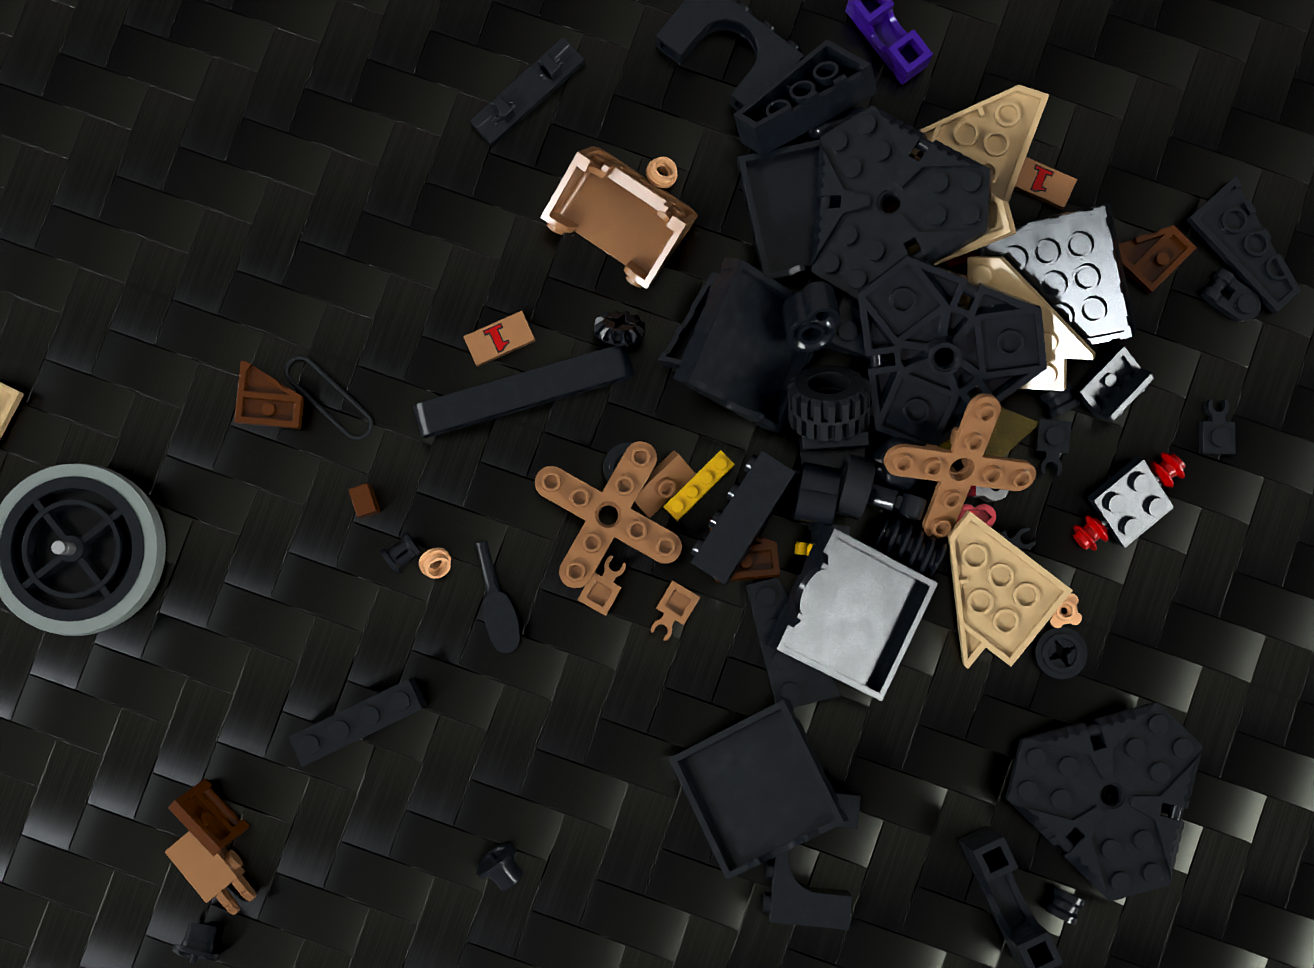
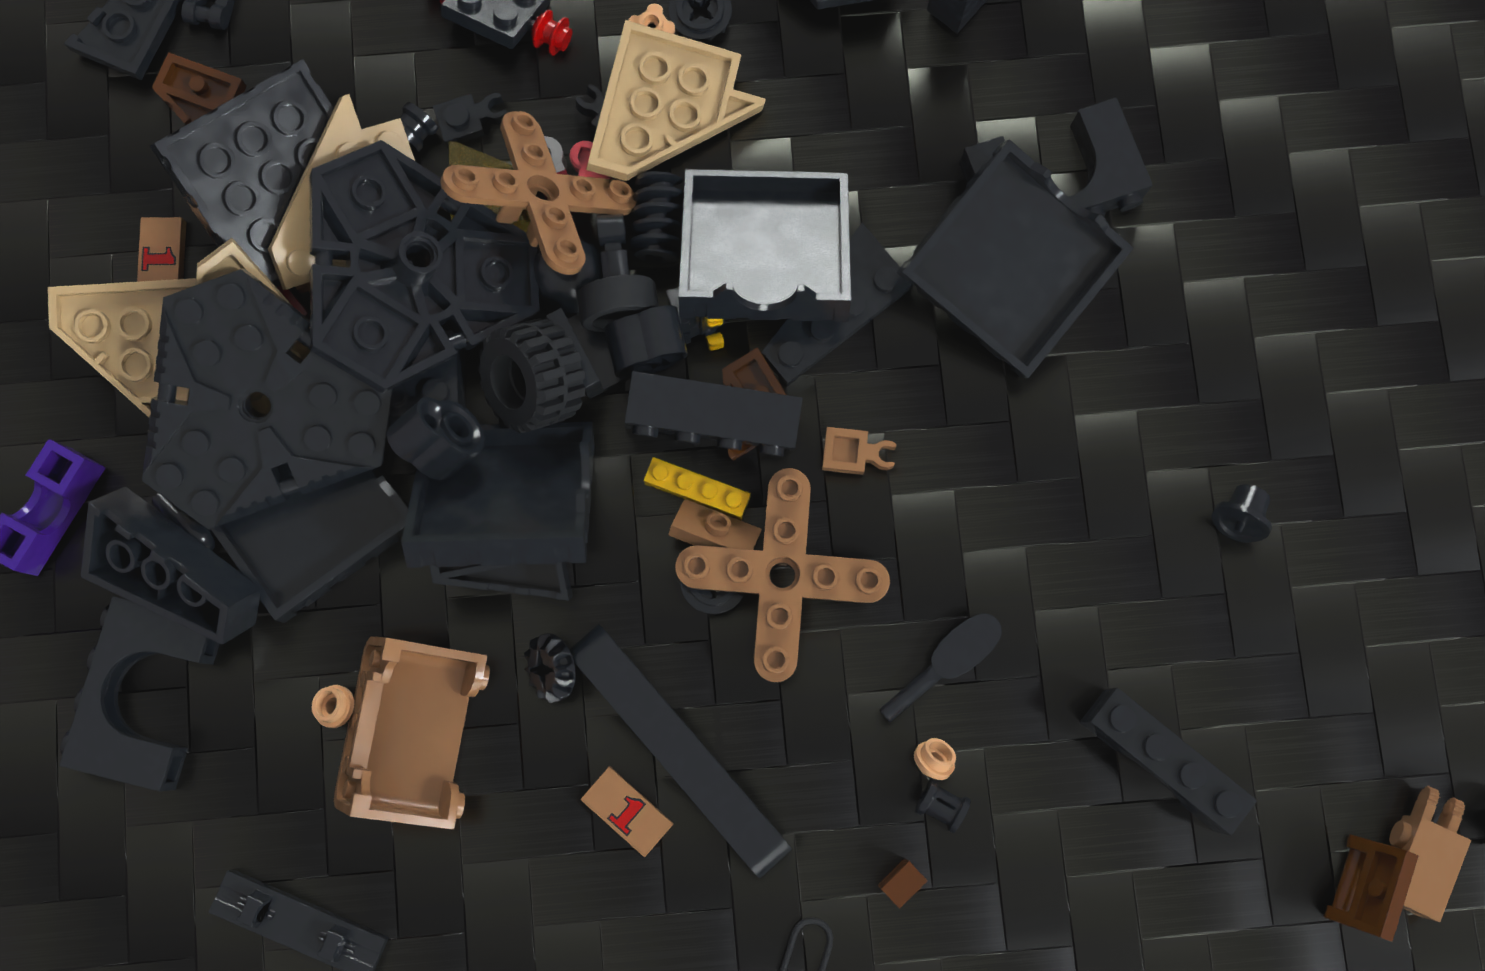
camera: 115 degrees left, 5 degrees down
medium nougat plate [578,556,626,616] -> none
black bracket [1073,344,1155,422] -> none

